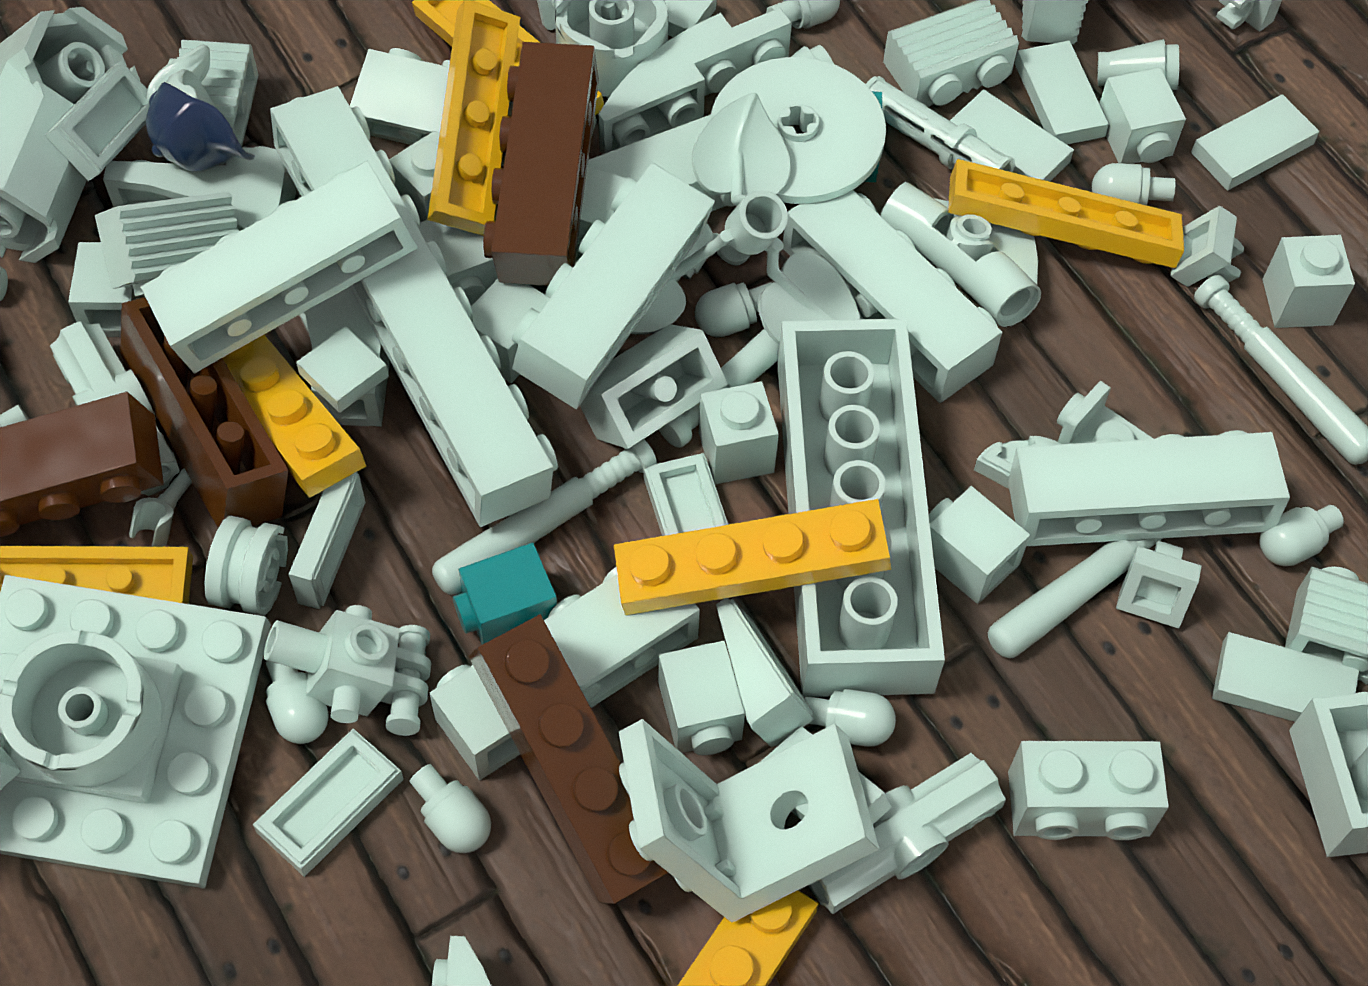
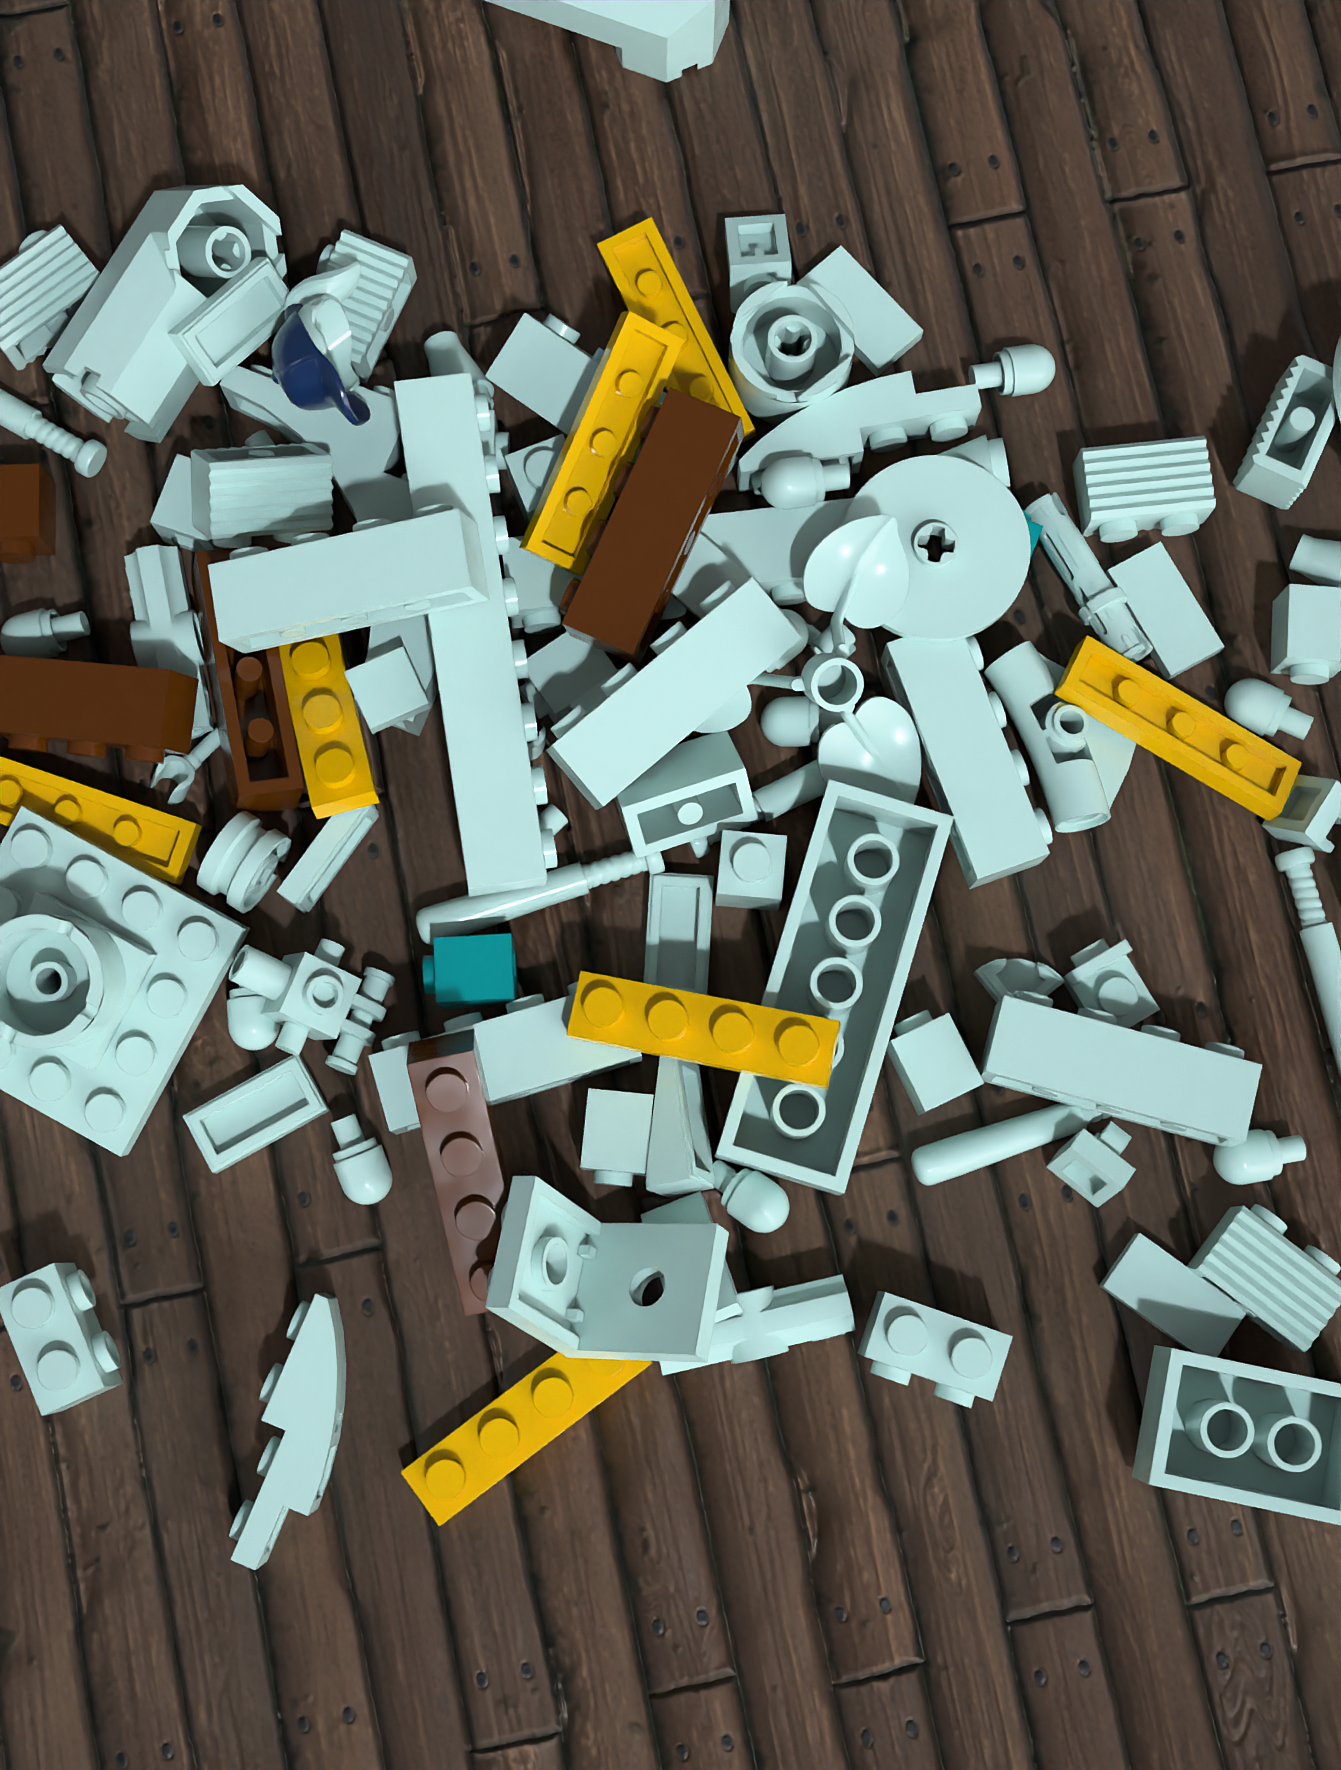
camera: 20 degrees right, 20 degrees up
light aqua tile [1015,41,1109,144] -> none
none -> light aqua cylinder [761,455,850,510]

